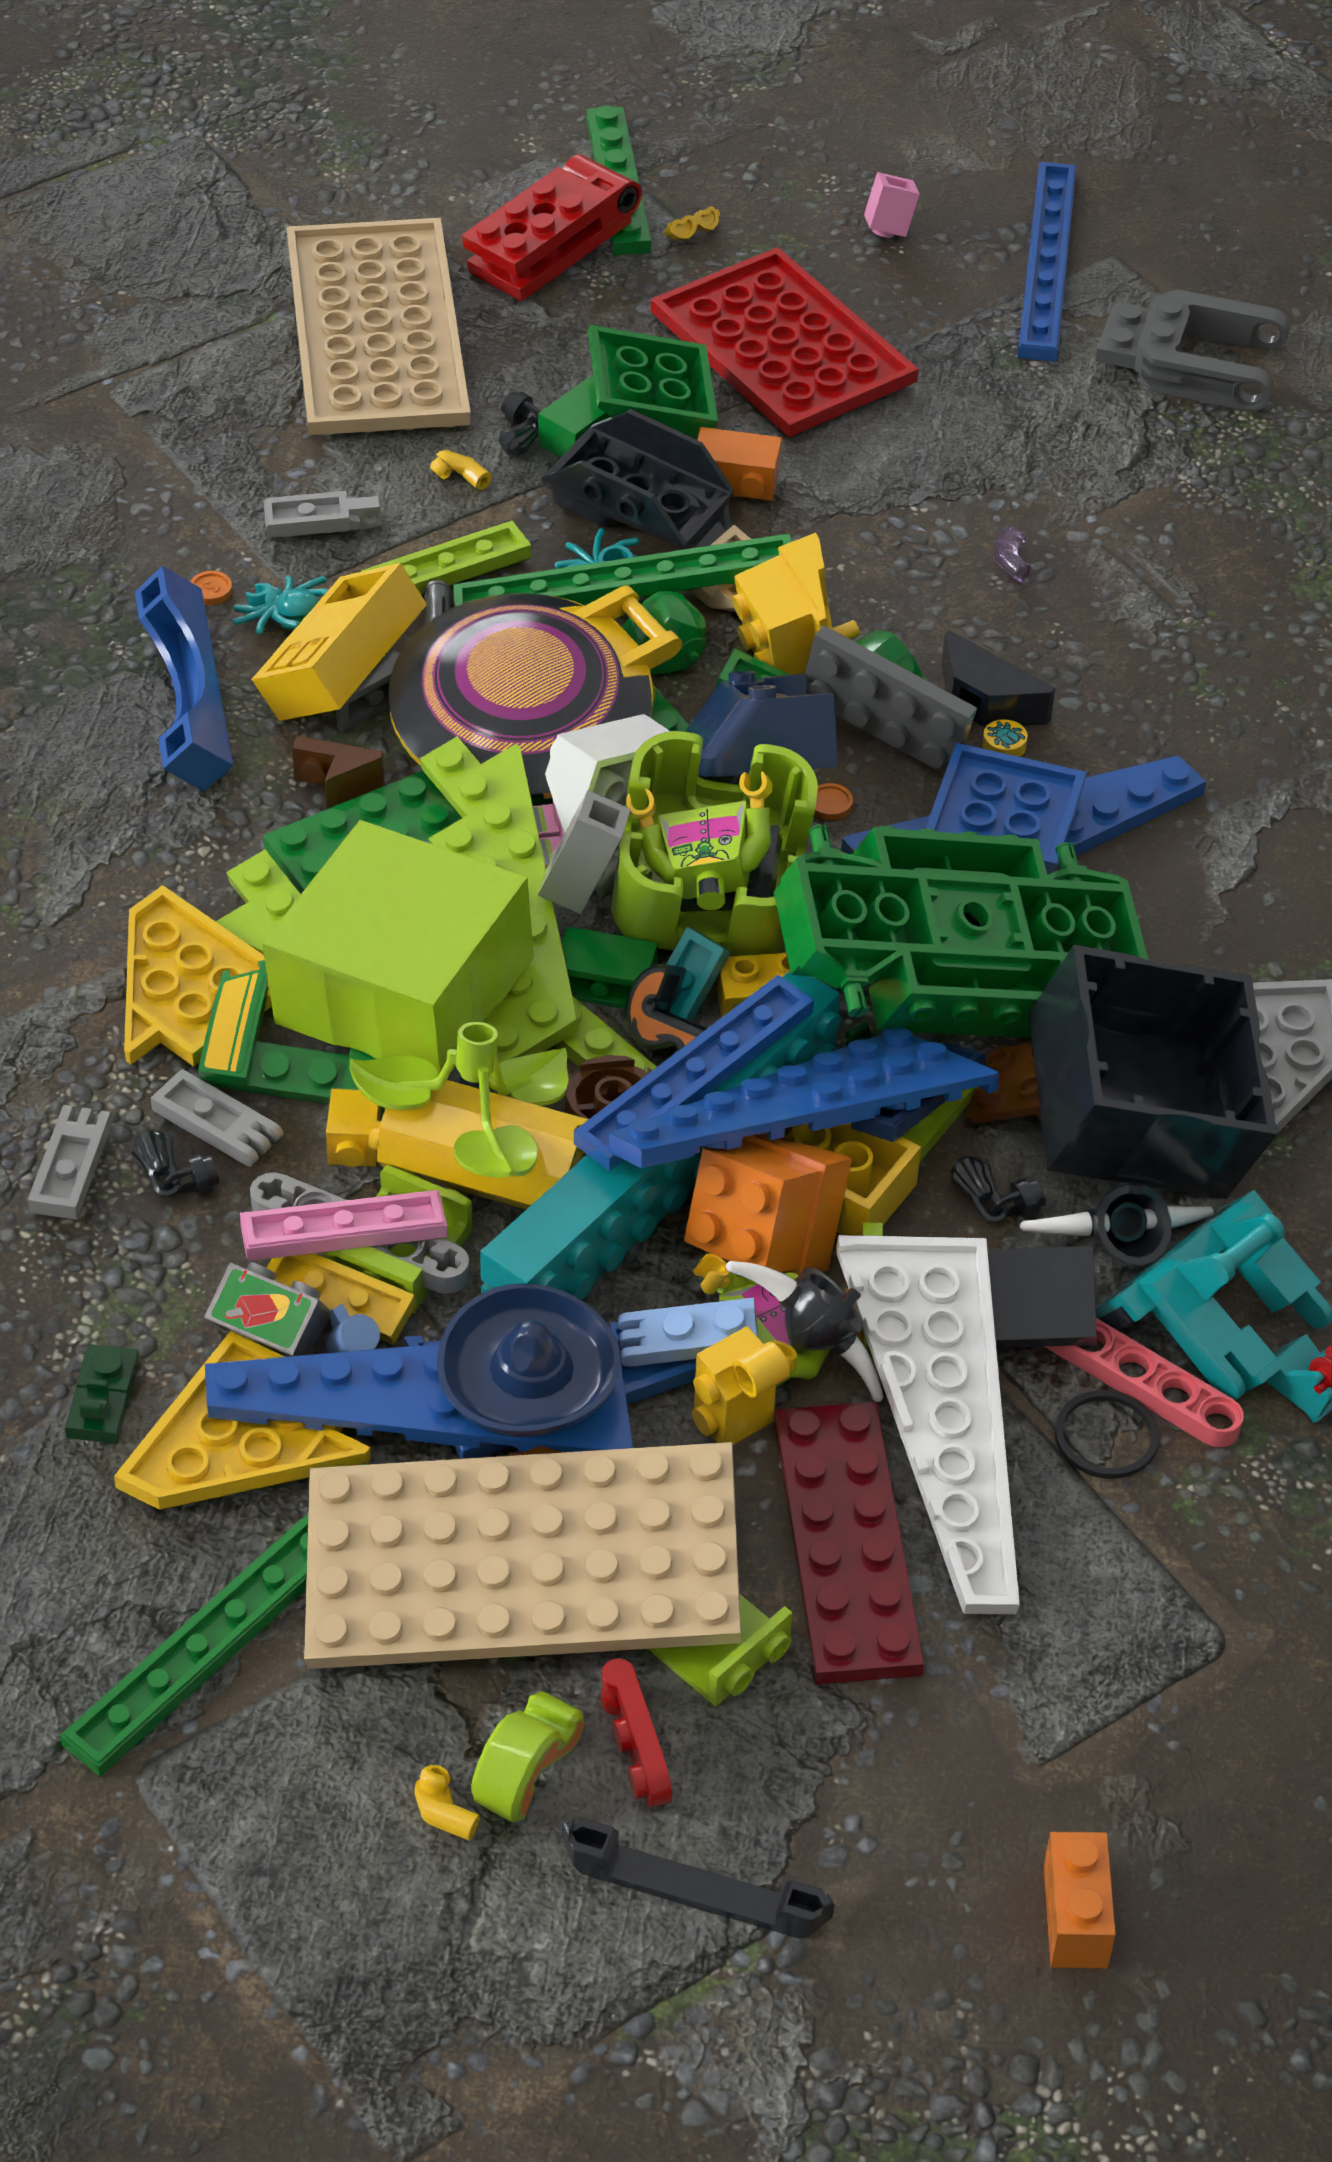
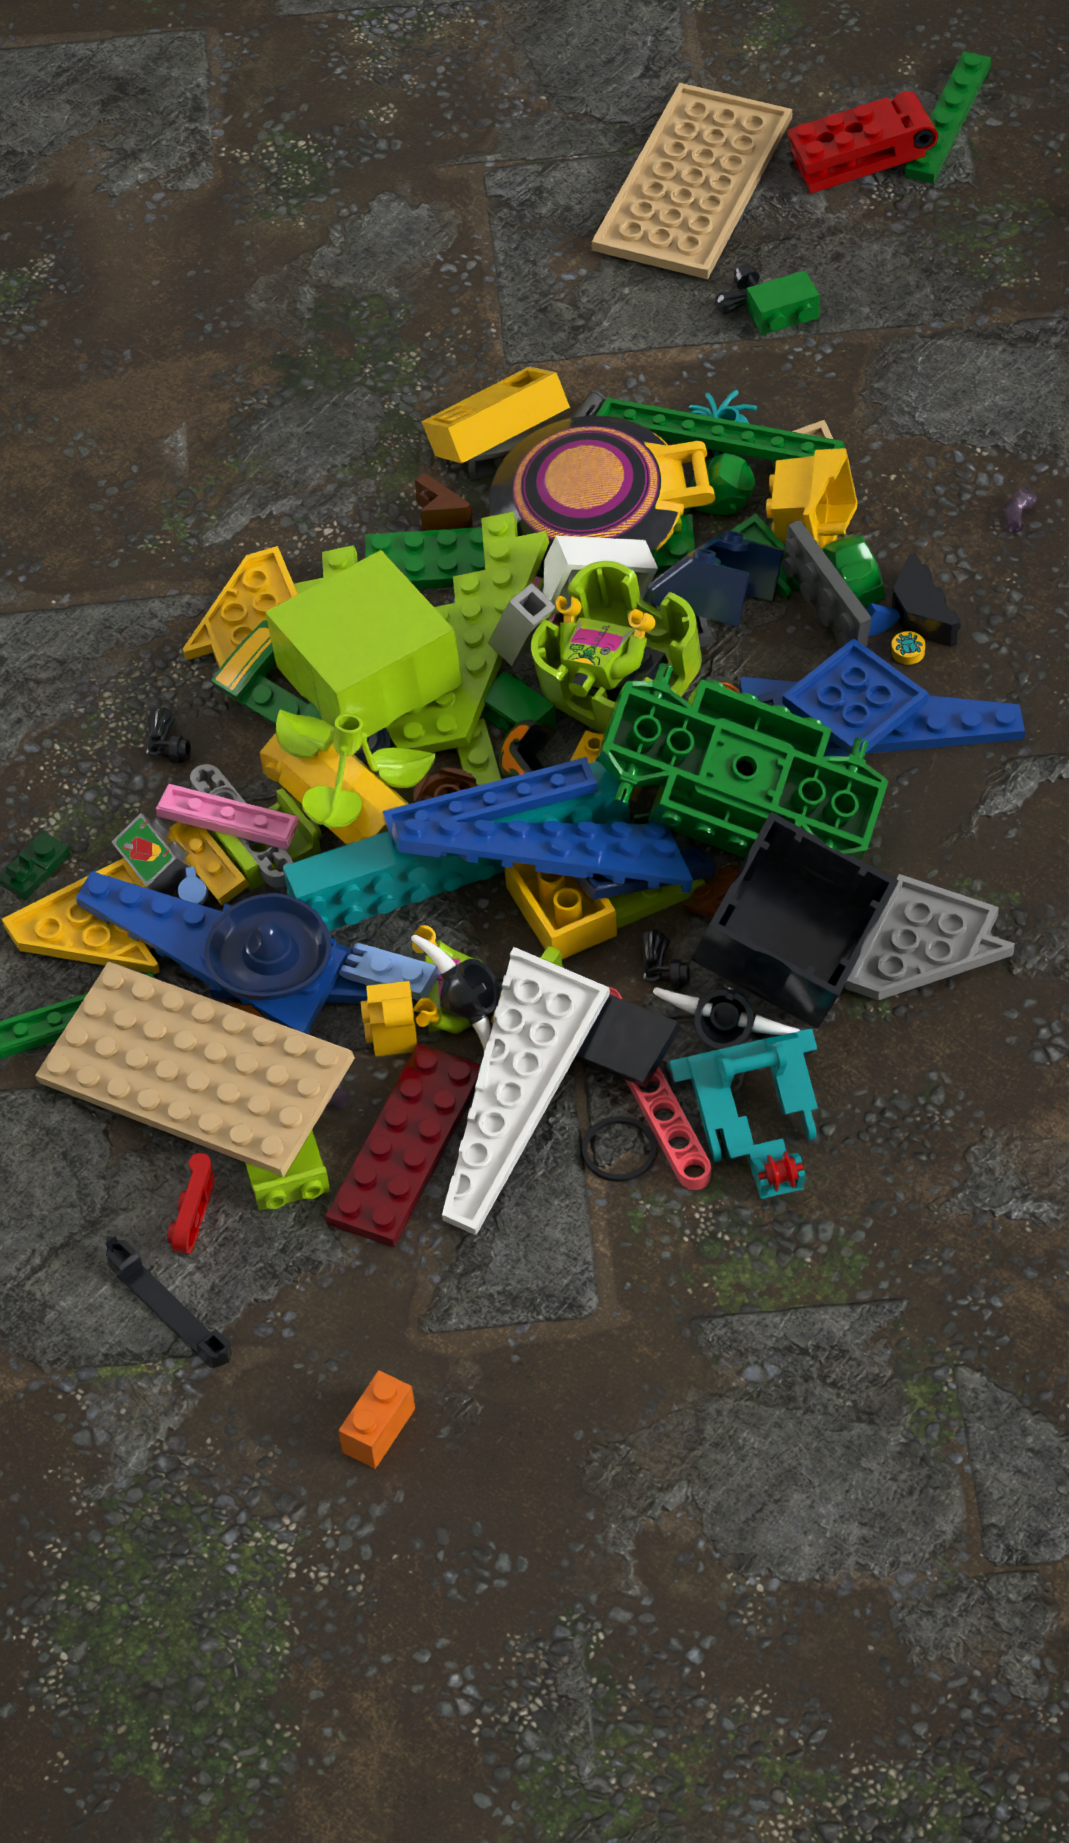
camera: 35 degrees right, 5 degrees up
light grey hinge [27,1105,113,1220] -> none
blue arch [135,565,233,791] -> none
light grey hinge [151,1069,283,1167] -> none
orange piece [190,571,232,605] -> none
teal animal [232,576,329,635] -> none
light grey hinge [263,491,382,538] -> none
lime plate [361,521,531,595] -> none
yellow arm [414,1765,480,1841] -> none
yellow arm [430,450,492,490] -> none
lime animal [471,1691,585,1822] -> none
black slope [541,409,734,549] -> none
green slope [588,325,718,440] -> none
red plate [650,247,919,437] -> none
yellow piece [663,206,720,241] -> none
teal plate [666,927,731,1021] -> none
orange piece [684,1134,852,1275] -> none
orange brick [697,427,782,501] -> none
orange piece [814,783,853,821] -> none

